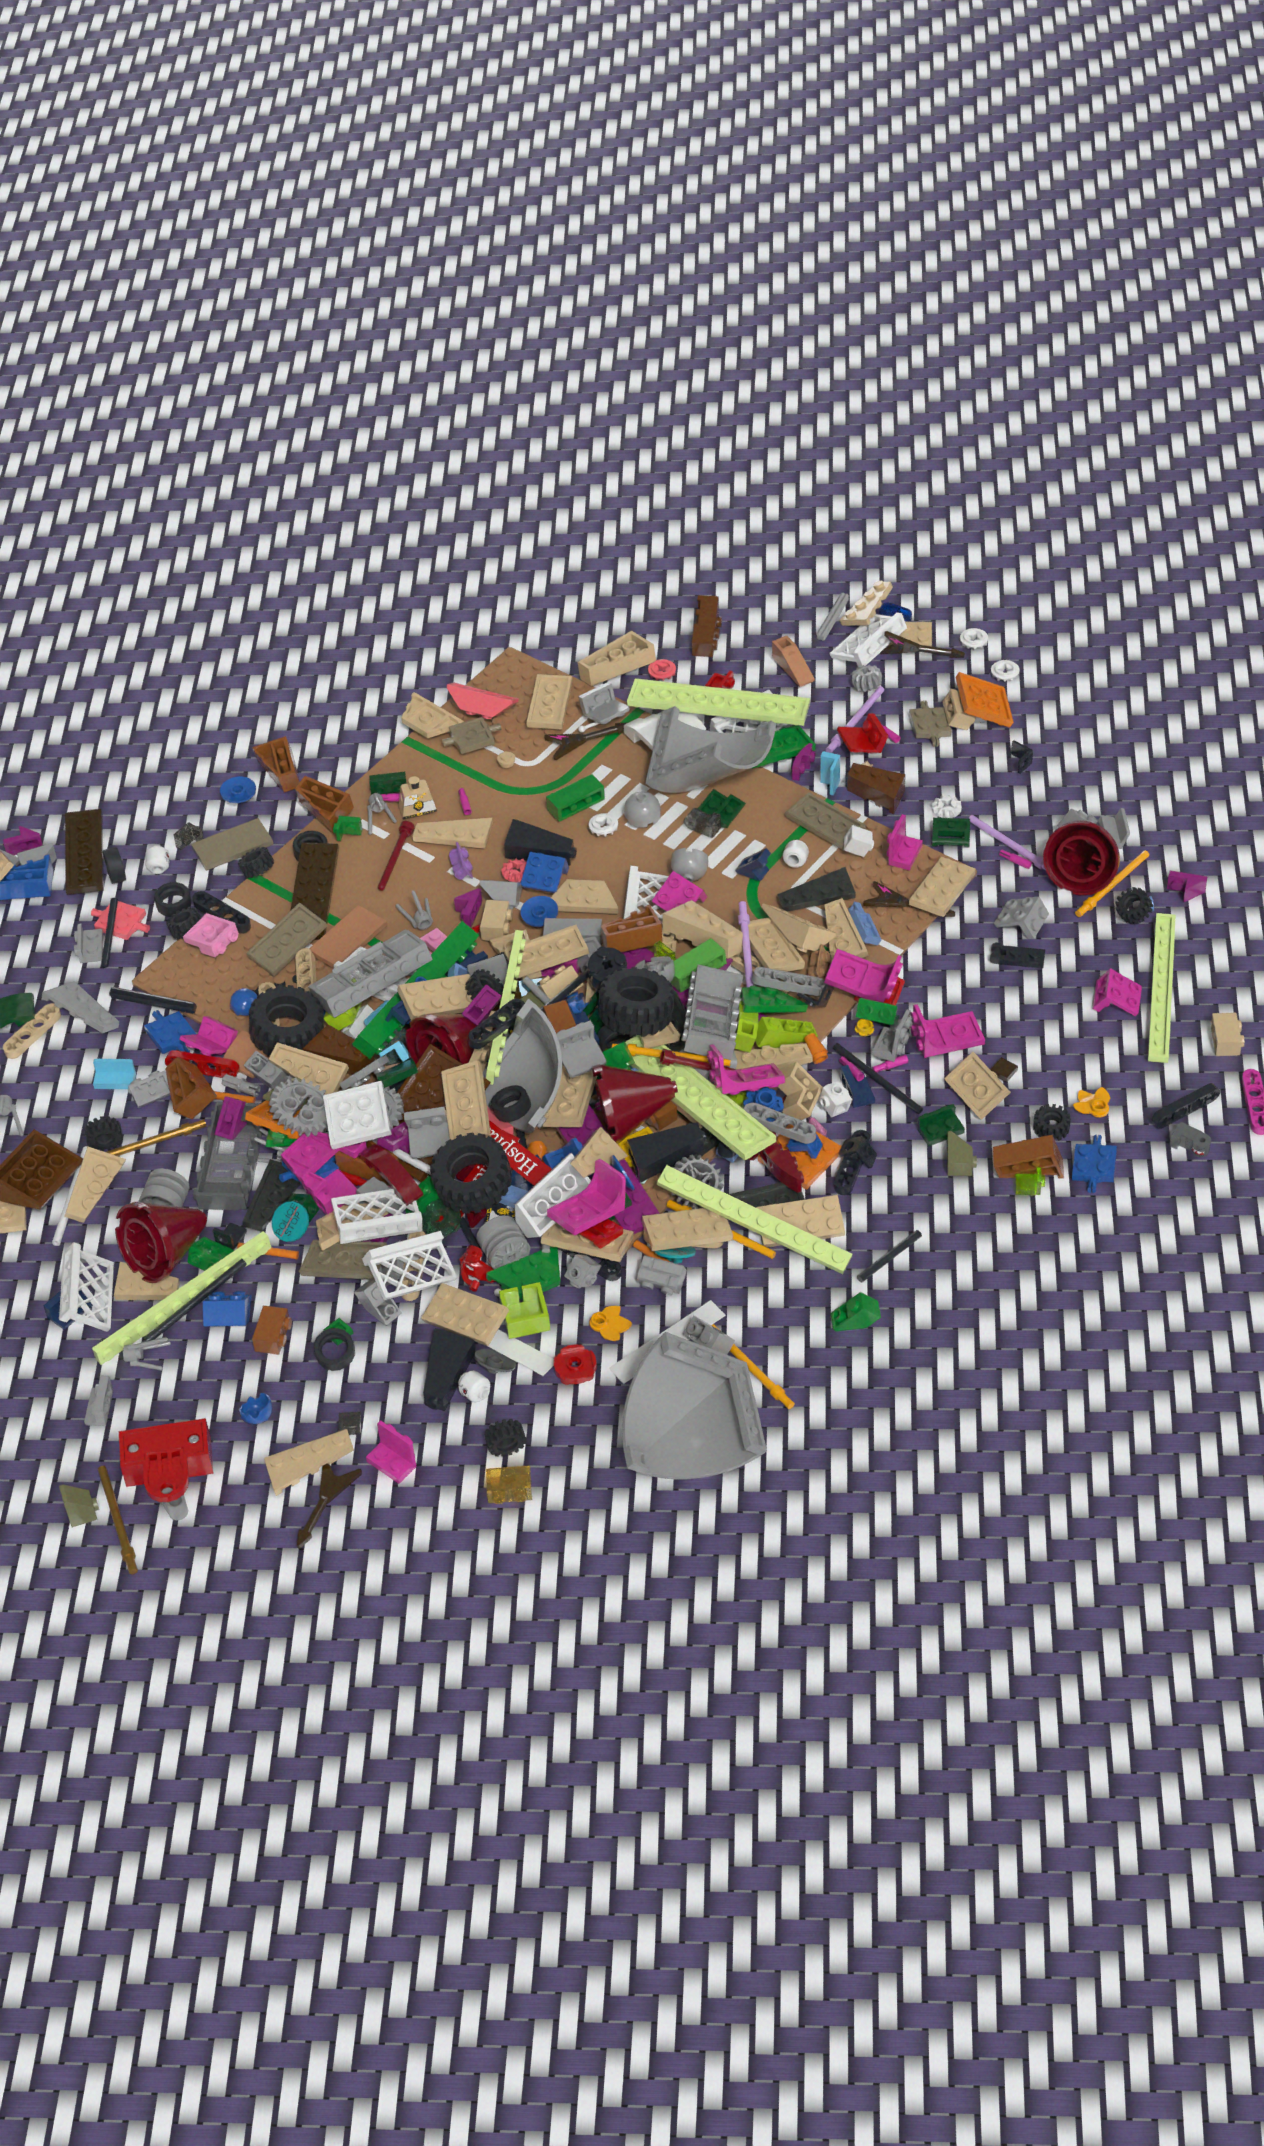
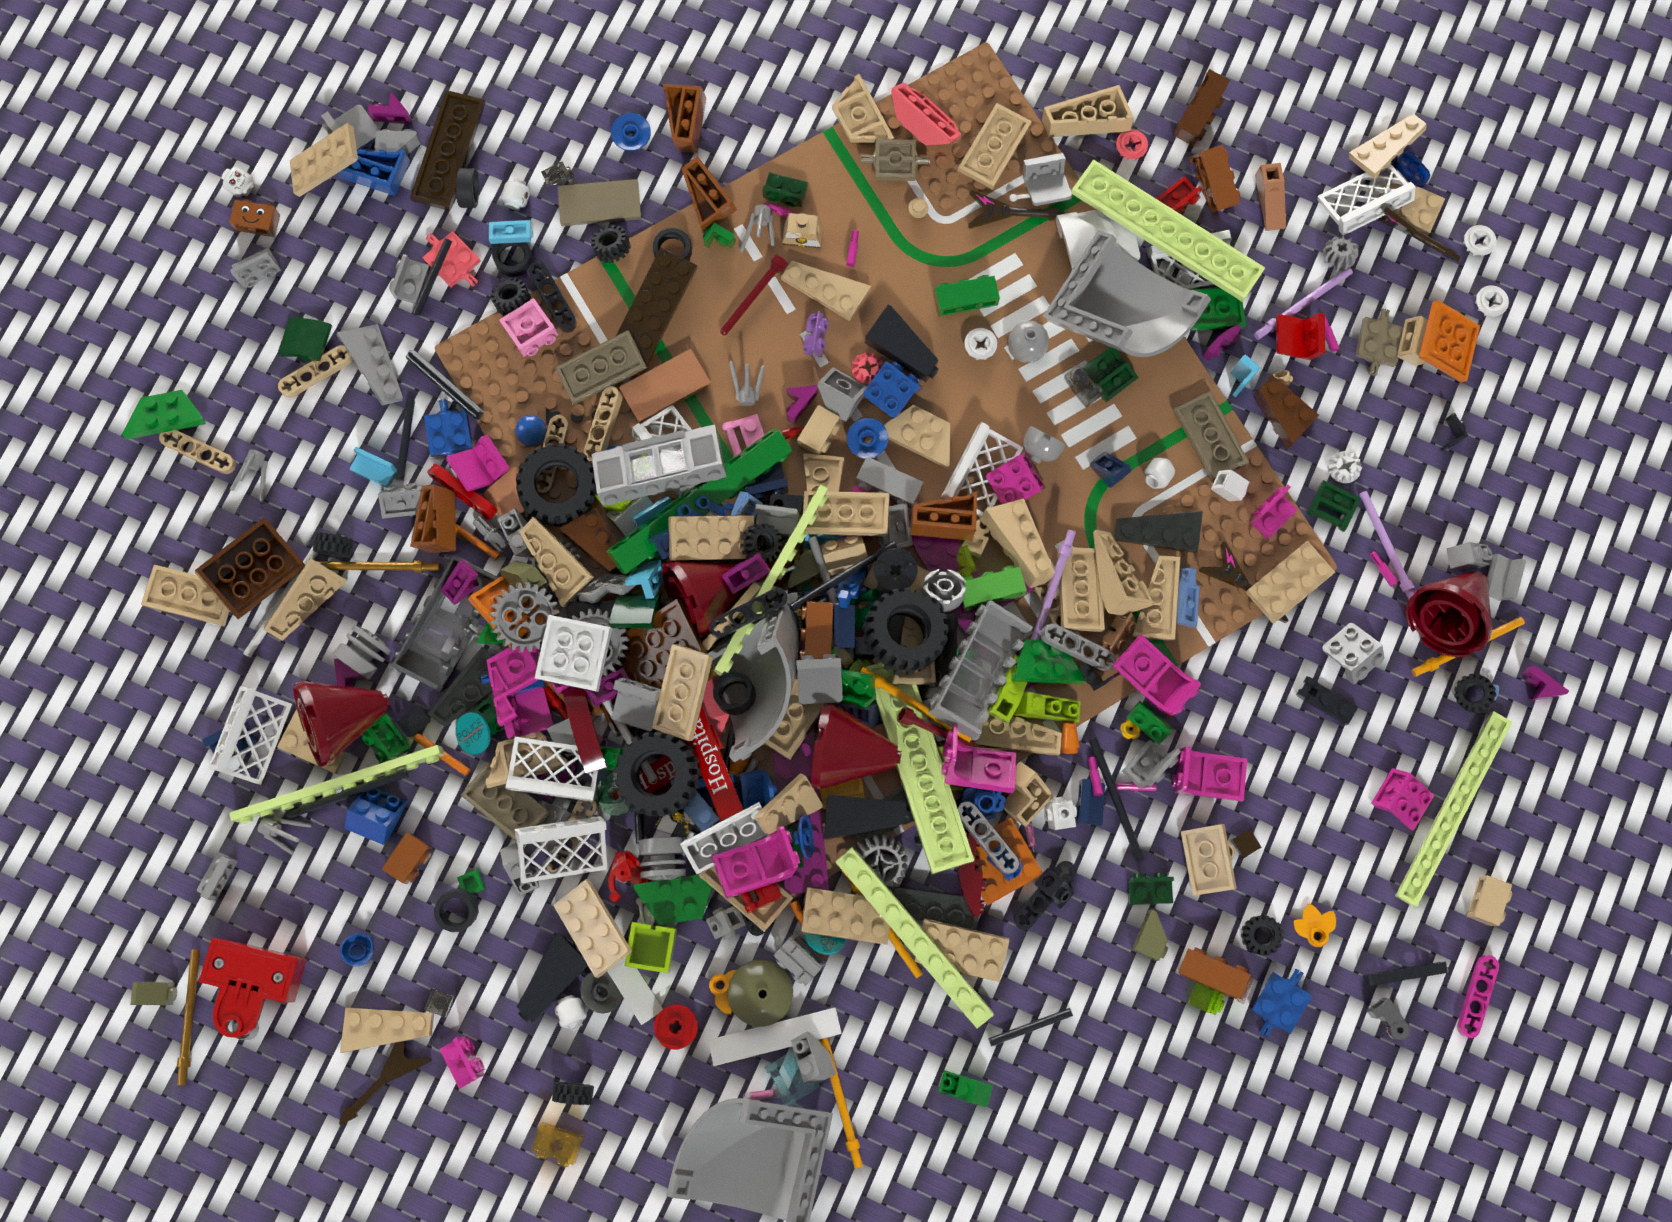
camera: 15 degrees right, 30 degrees up
light grey axle [817,593,849,641] -> none
none -> black bar [395,399,415,481]
none -> medium azure panel [489,220,533,244]
none -> olive dish [728,959,793,1027]
none -> dark orange wedge [1188,145,1240,213]

